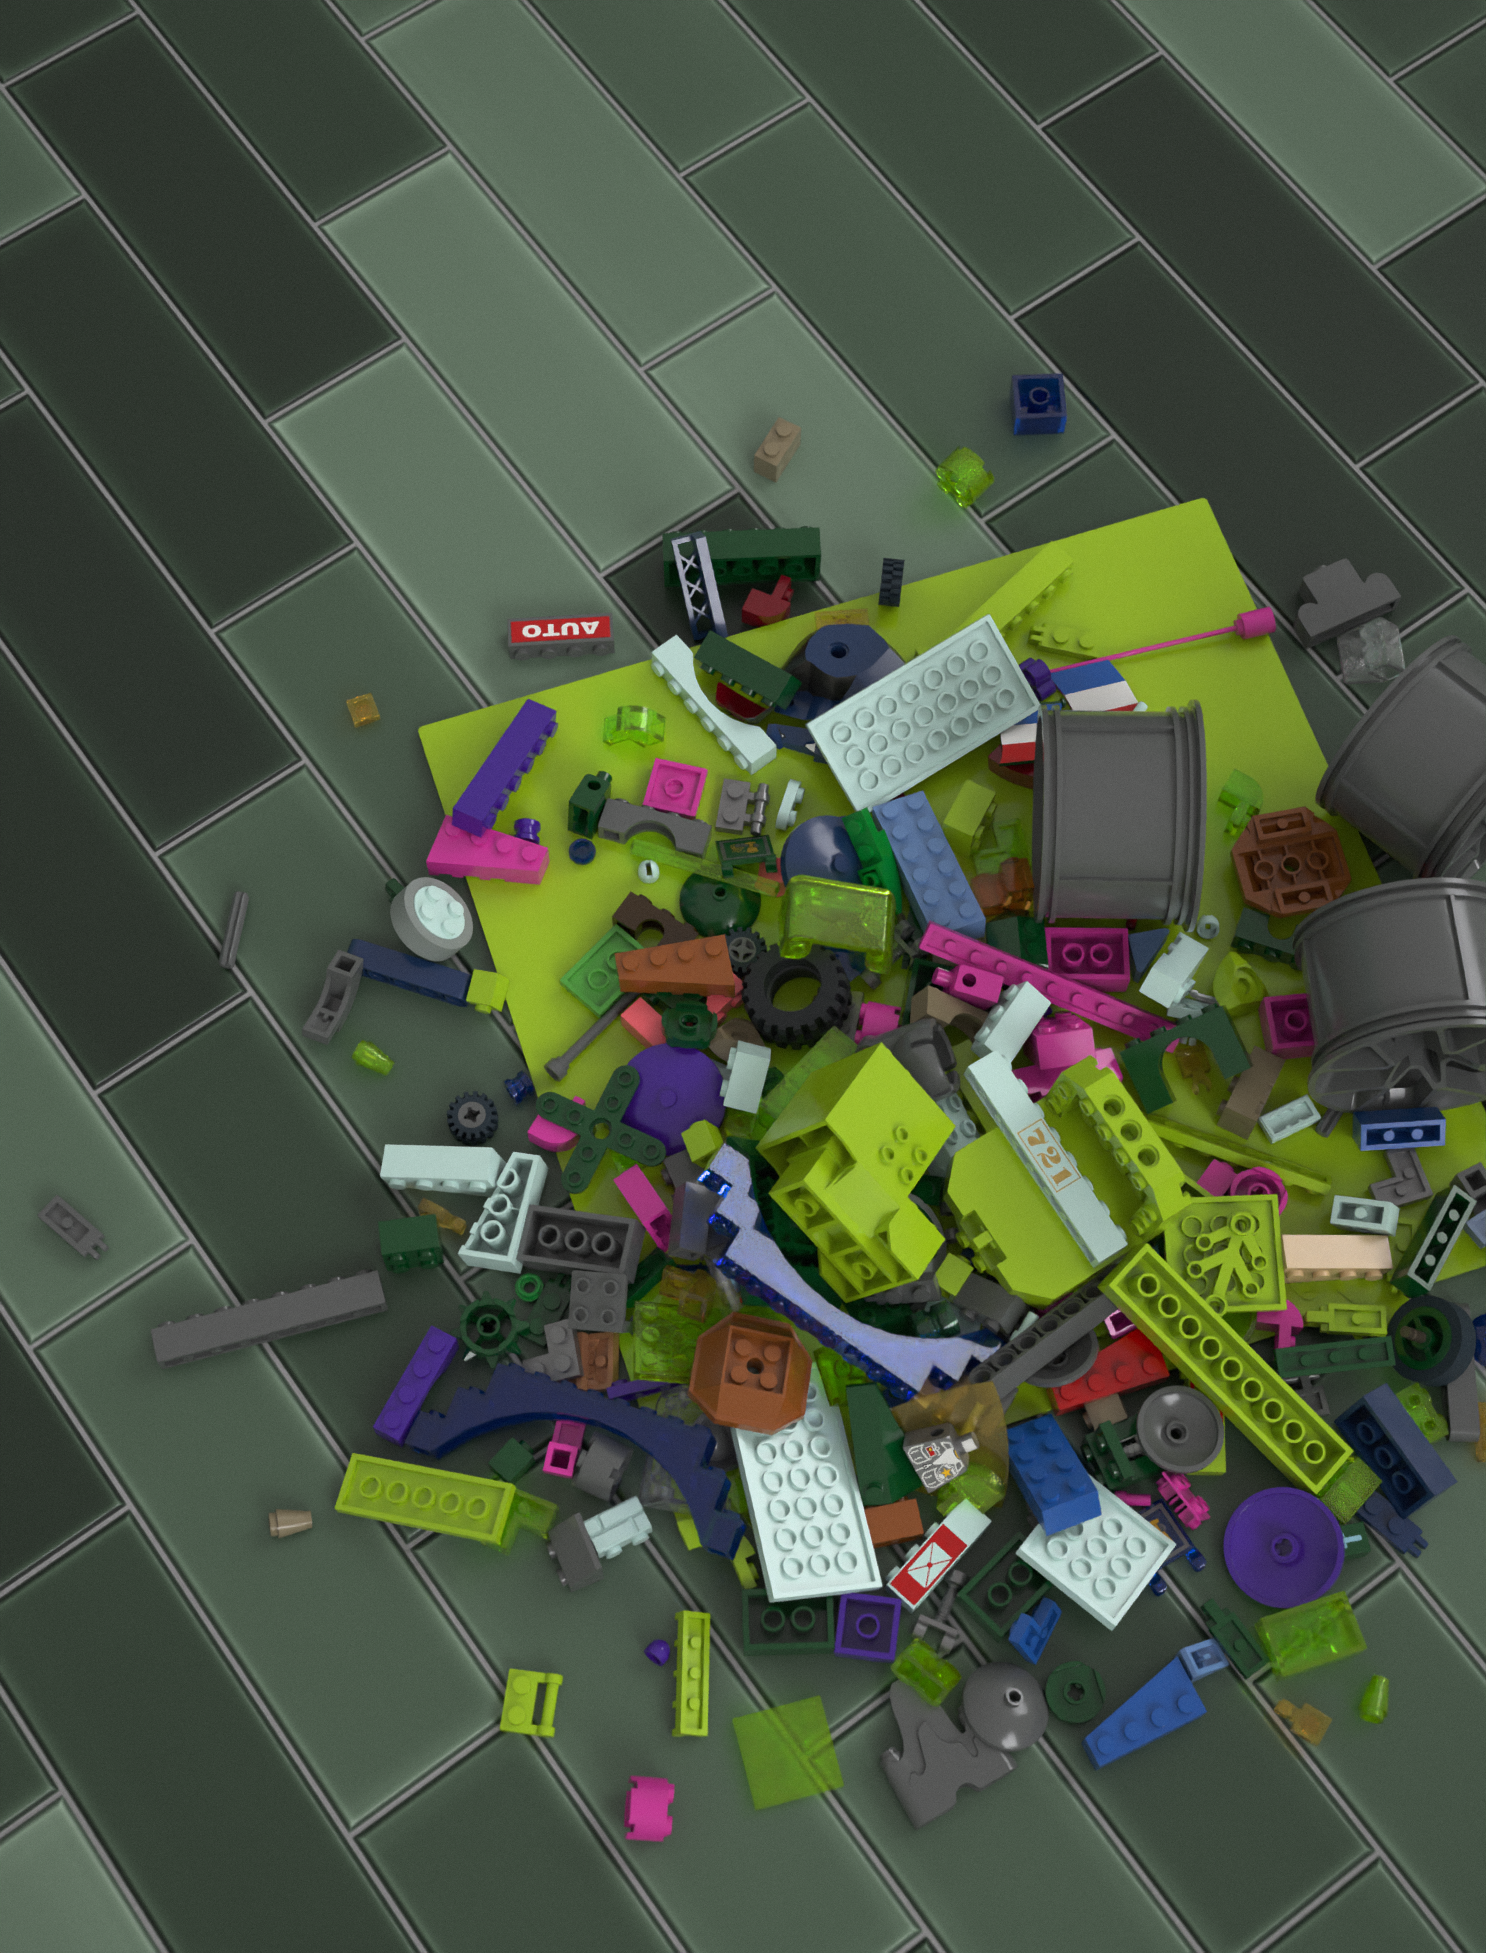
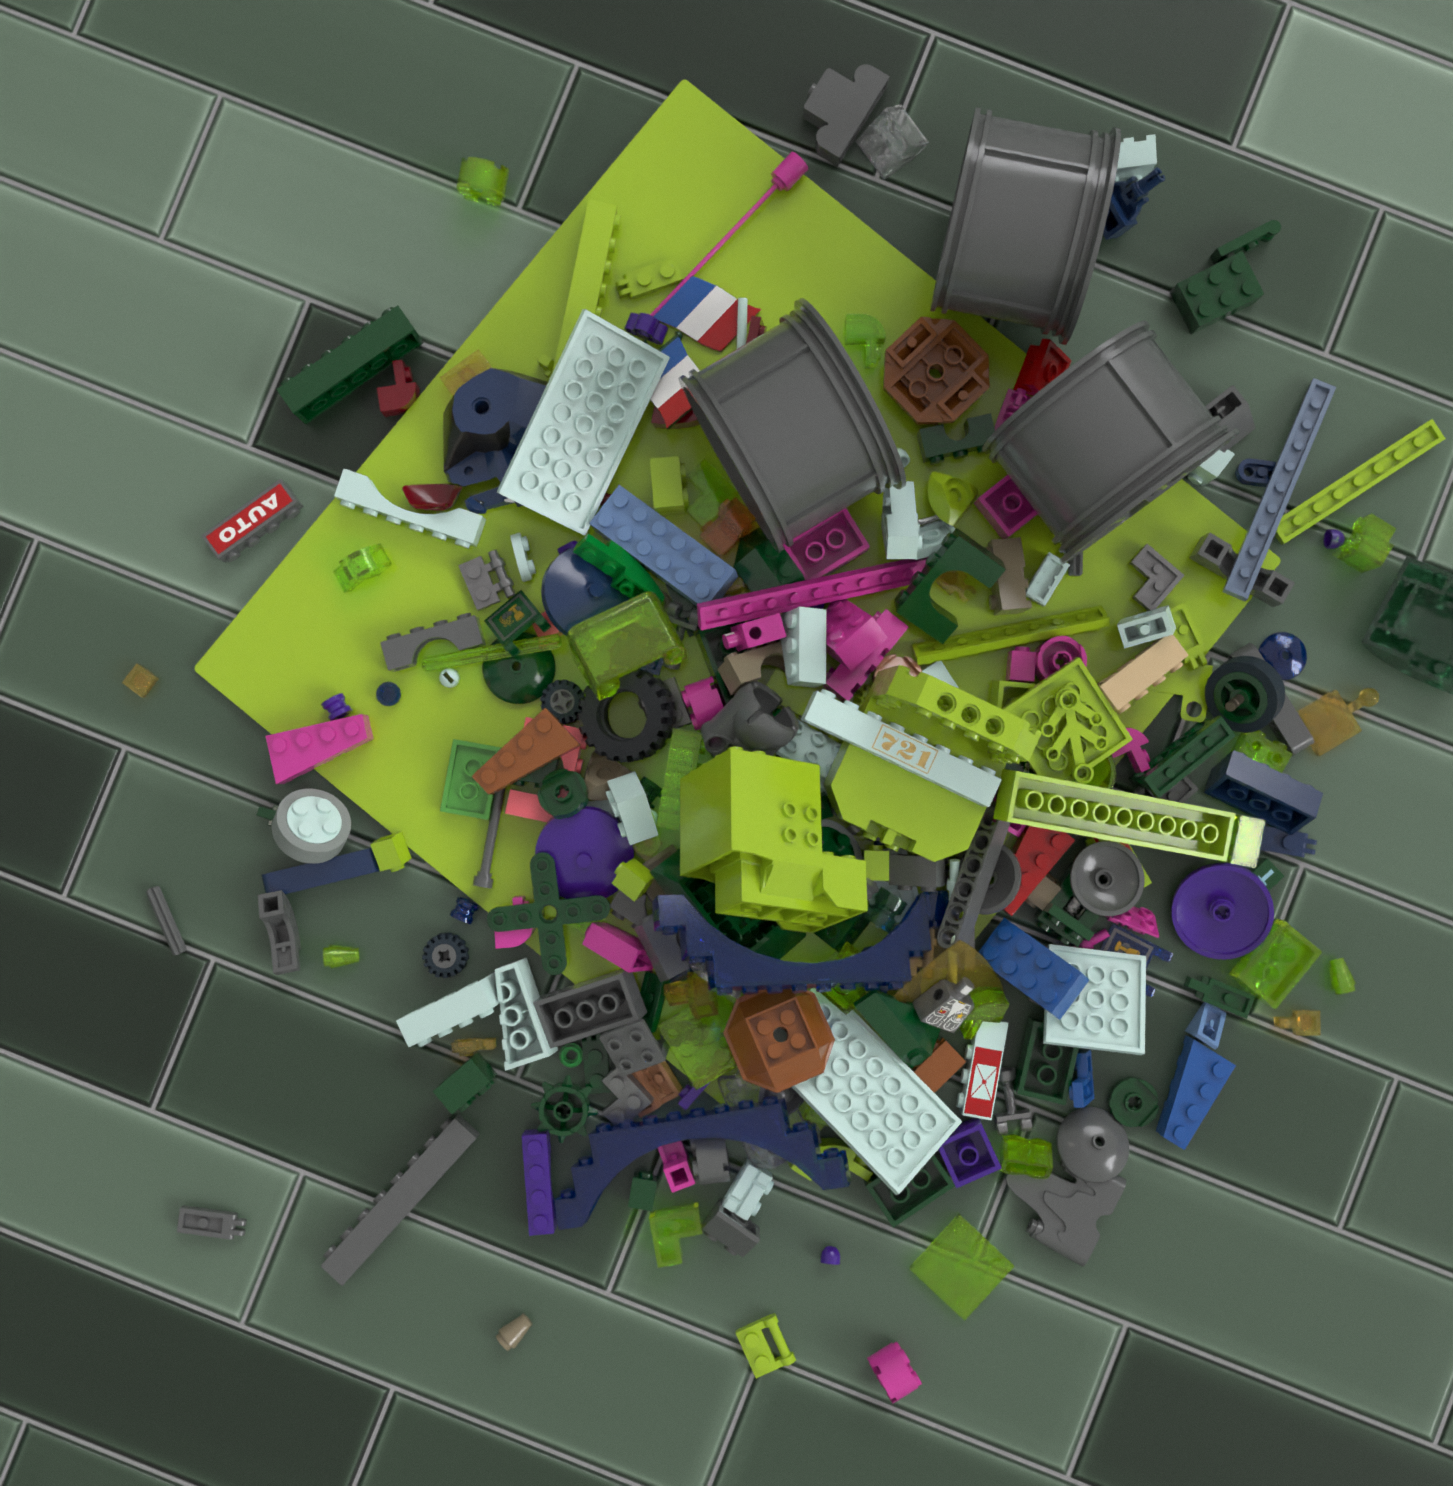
camera: 30 degrees left, 20 degrees up
lime plate [334,1453,516,1545] -> none
dark purple brick [452,699,558,838] -> none
dark green torso [568,771,612,840] -> none
dark brown arch [612,892,699,946] -> none
dark pink plate [643,758,708,820] -> none
fence [670,531,728,641] -> none
lime hinge [672,1610,710,1737] -> none
dark green brick [694,630,802,711] -> none
dark tan brick [754,417,801,482] -> none
black wheel [878,558,905,607] -> none
clear blue brick [1009,373,1067,435] -> none
medium blue slope [1128,928,1170,983] -> none
lime hinge [1304,1303,1387,1337] -> none
blue brick [1353,1107,1446,1151] -> none
dark green brick [1389,1185,1477,1299] -> none

